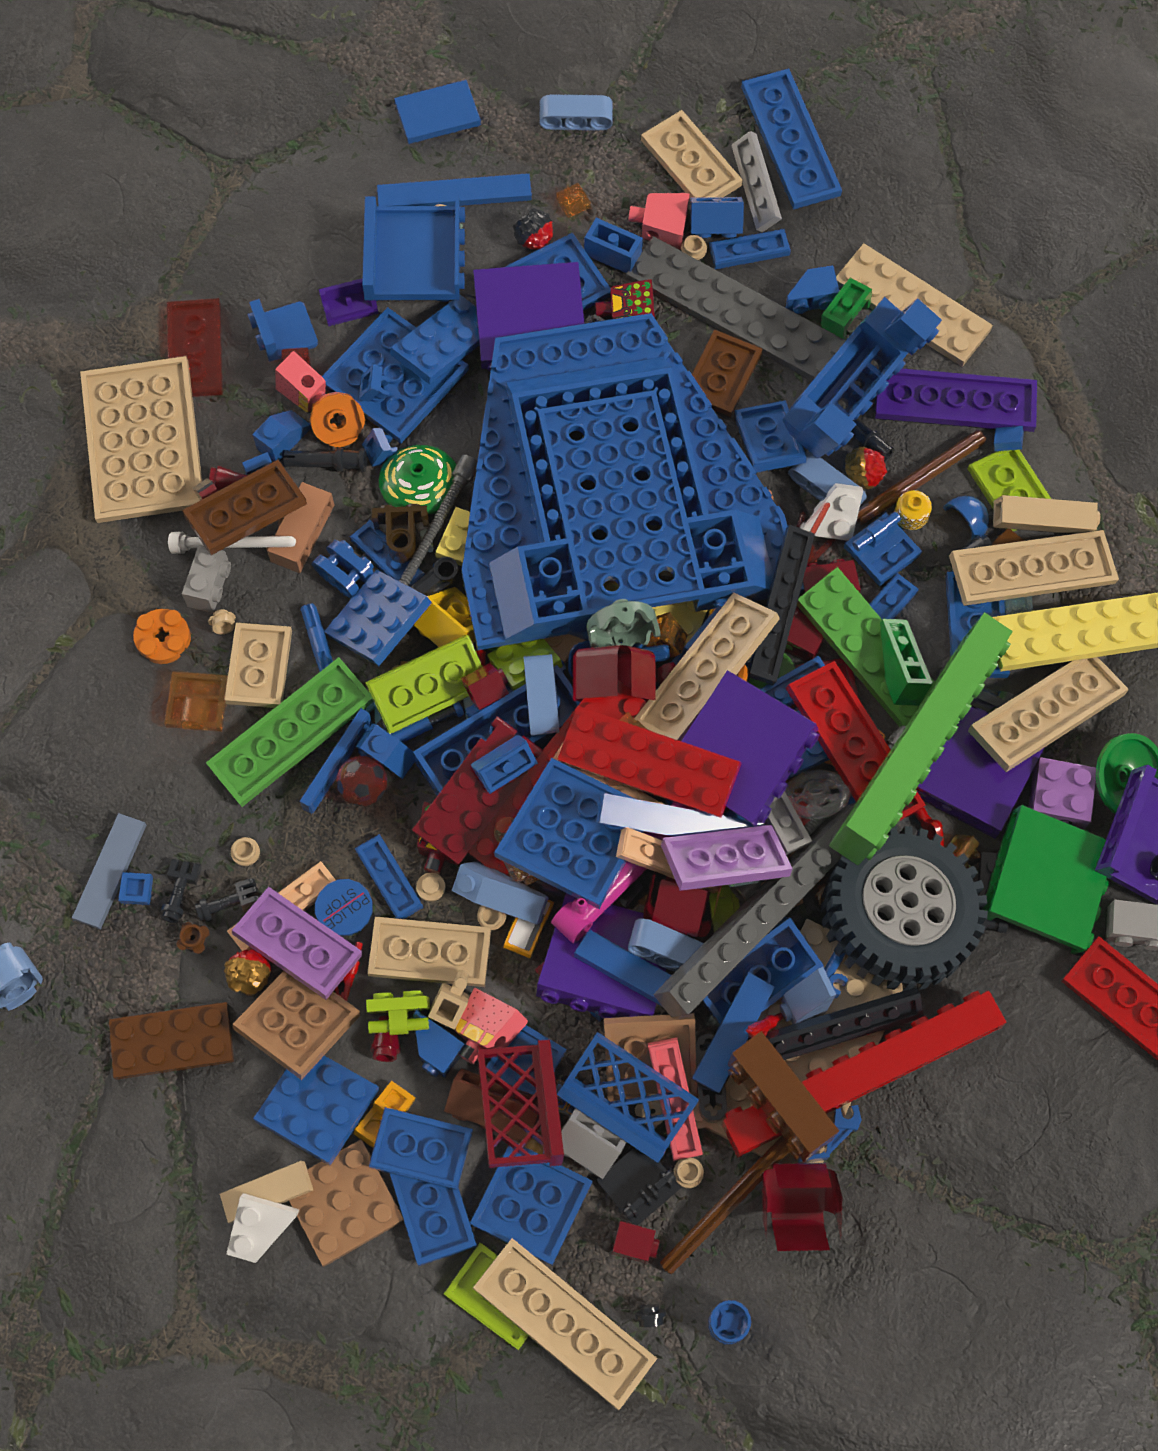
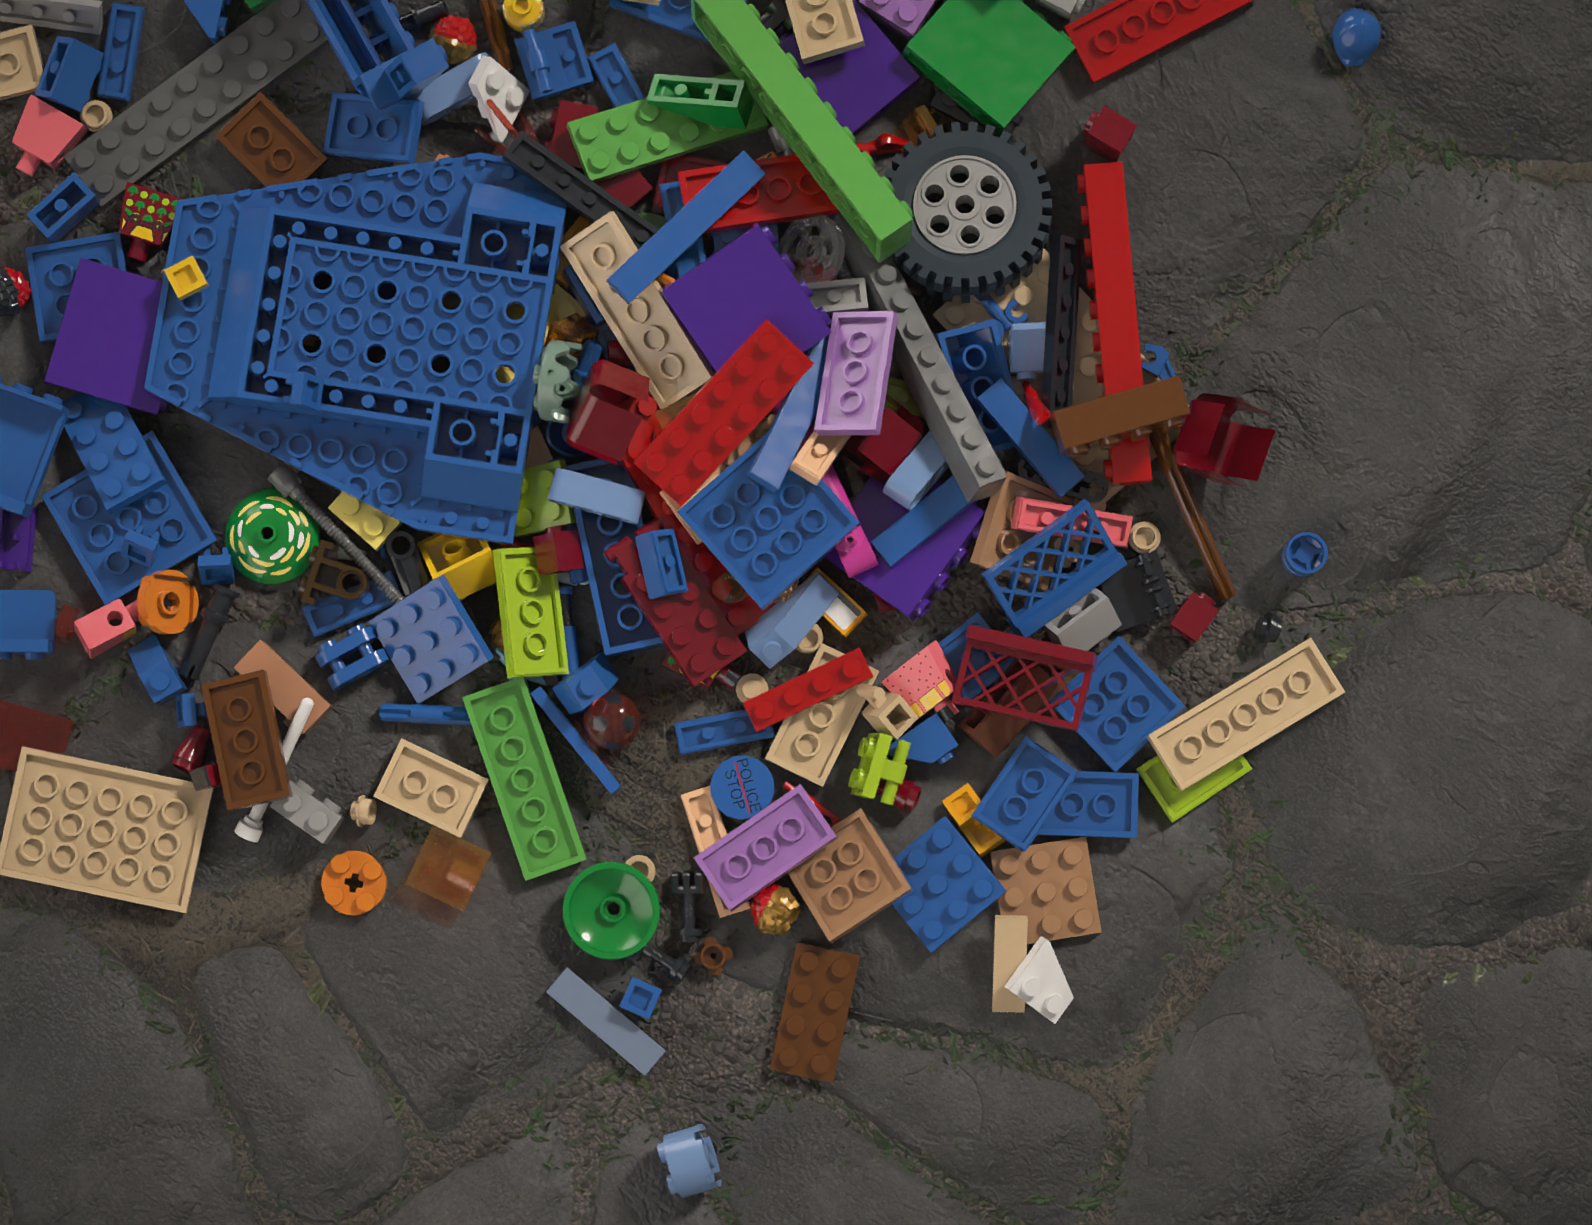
camera: 70 degrees left, 15 degrees up
none -> yellow plate [164,255,209,301]
none -> blue tile [283,372,324,411]
none -> green dish [563,862,660,959]
none -> blue tile [606,150,766,305]
none -> red plate [743,647,873,732]
none -> dark red brick [1082,105,1137,162]

